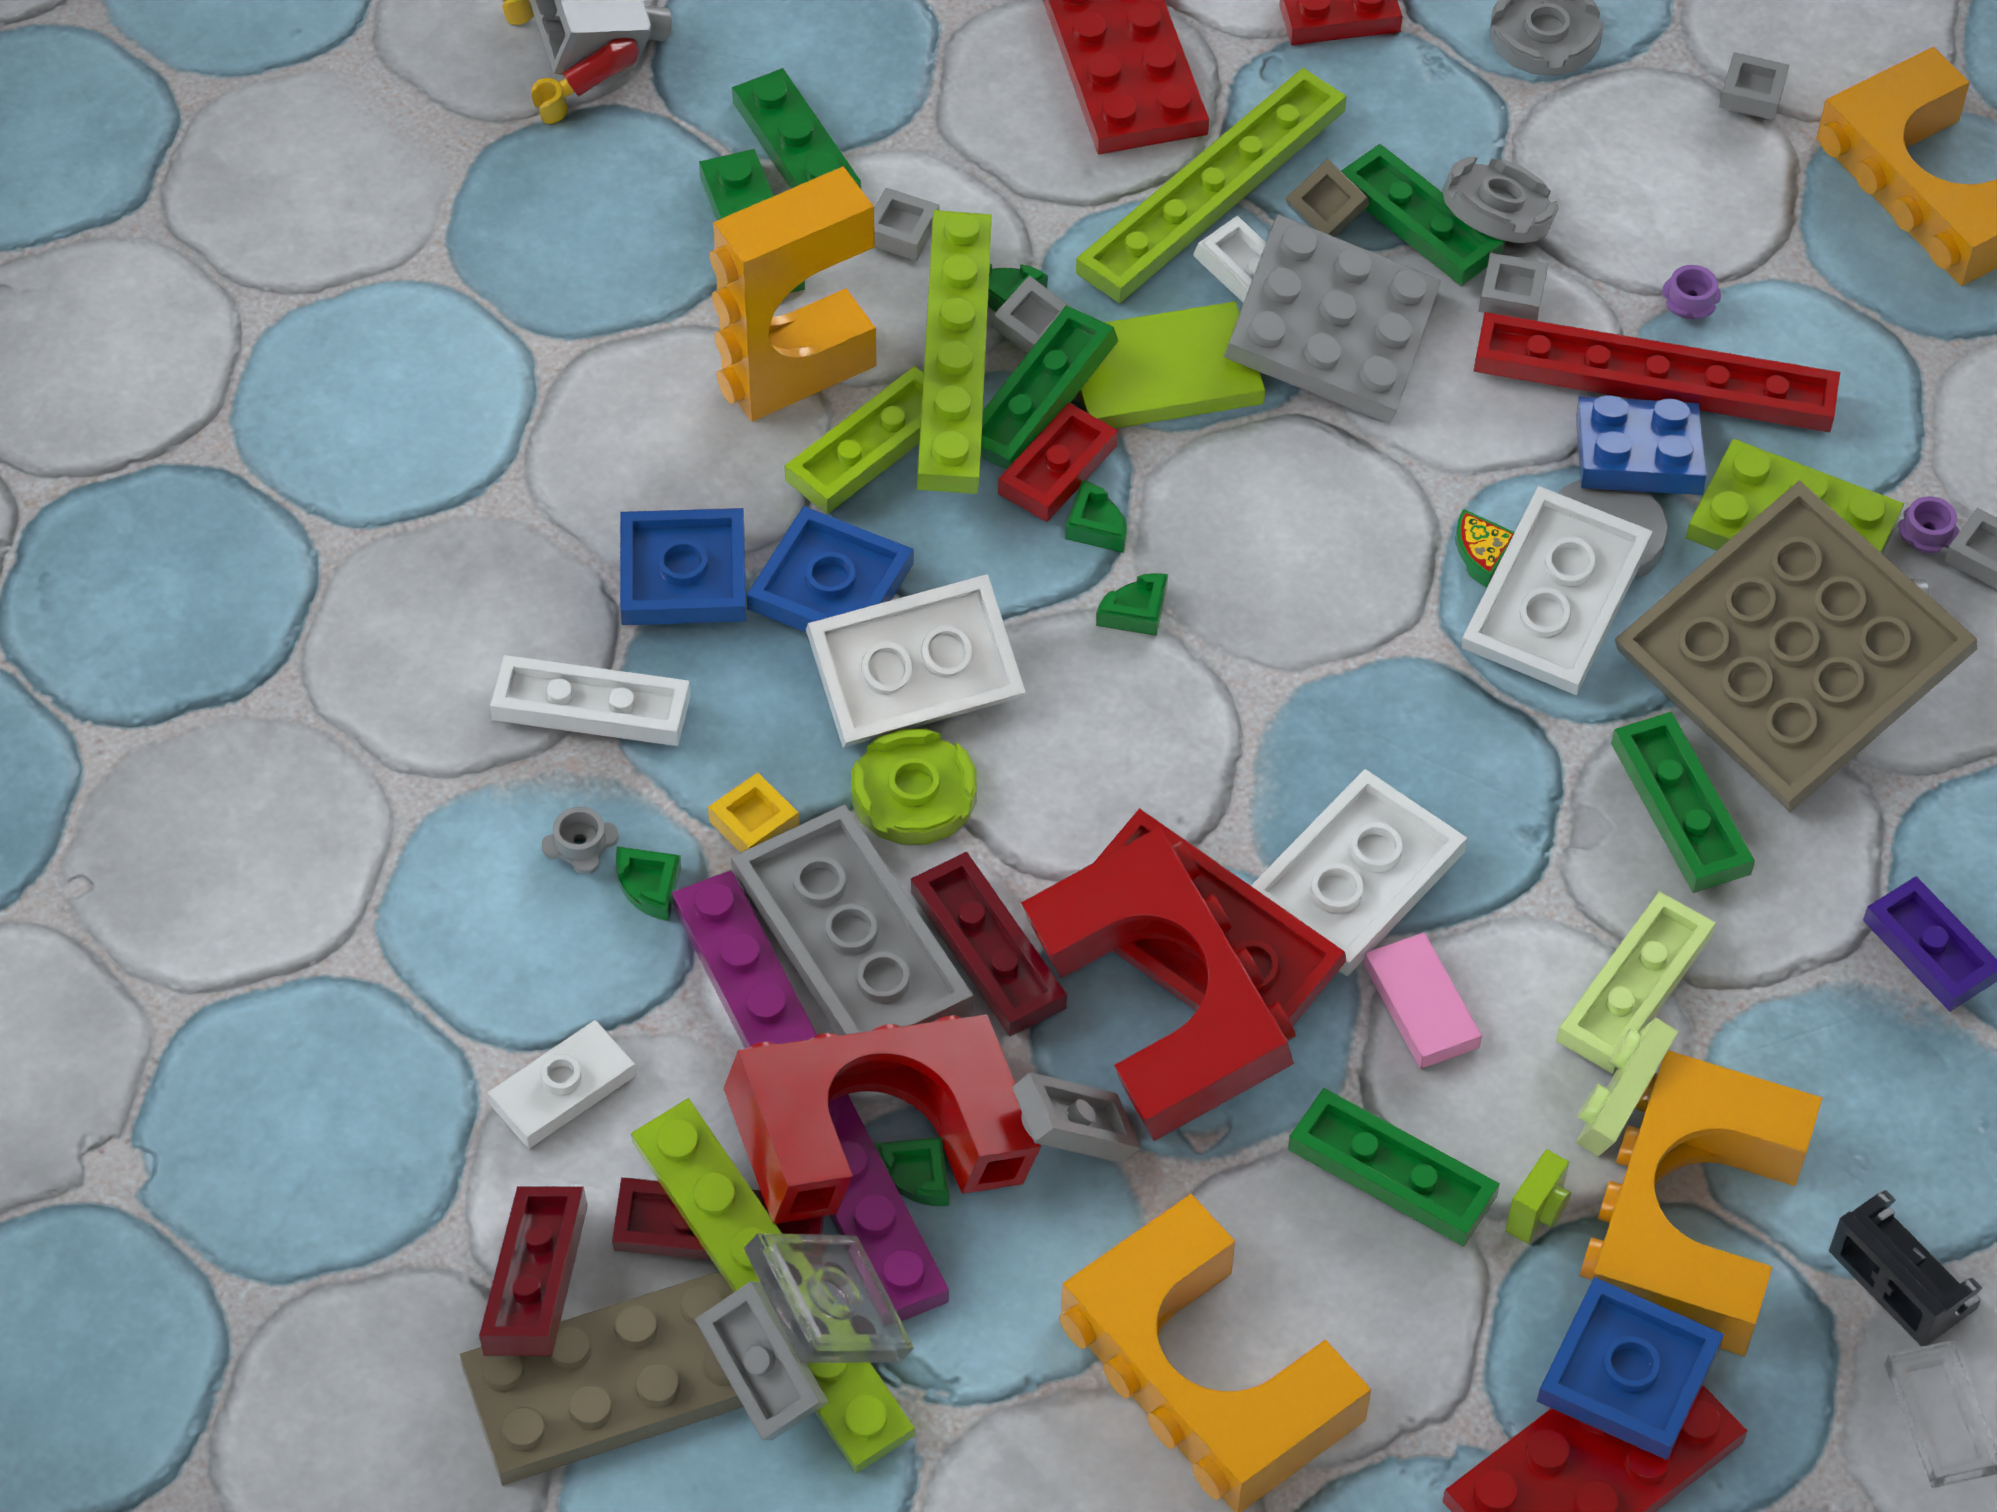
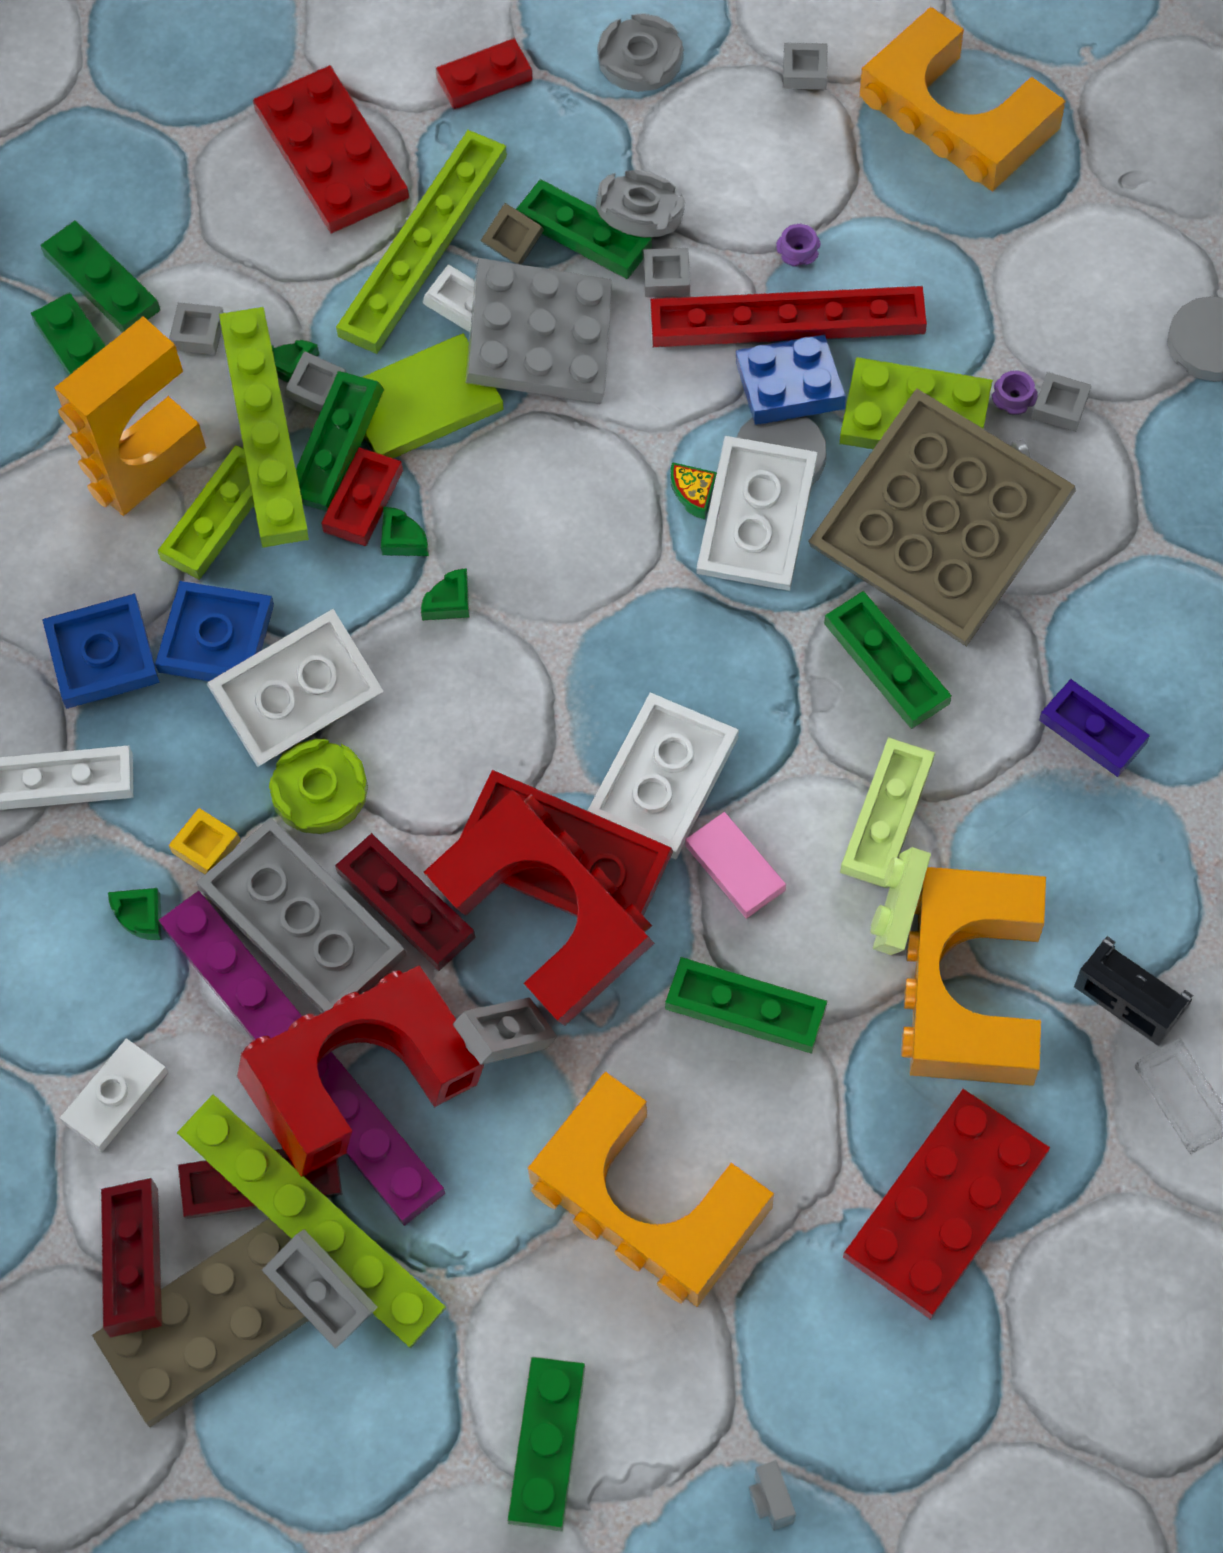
camera: 10 degrees left, 10 degrees up
light grey plate [542,807,619,874] -> none
clear tile [744,1233,914,1363] -> none
green tile [875,1137,950,1206] -> none
lime plate [1505,1149,1571,1245] -> none
blue plate [1536,1277,1724,1460] -> none

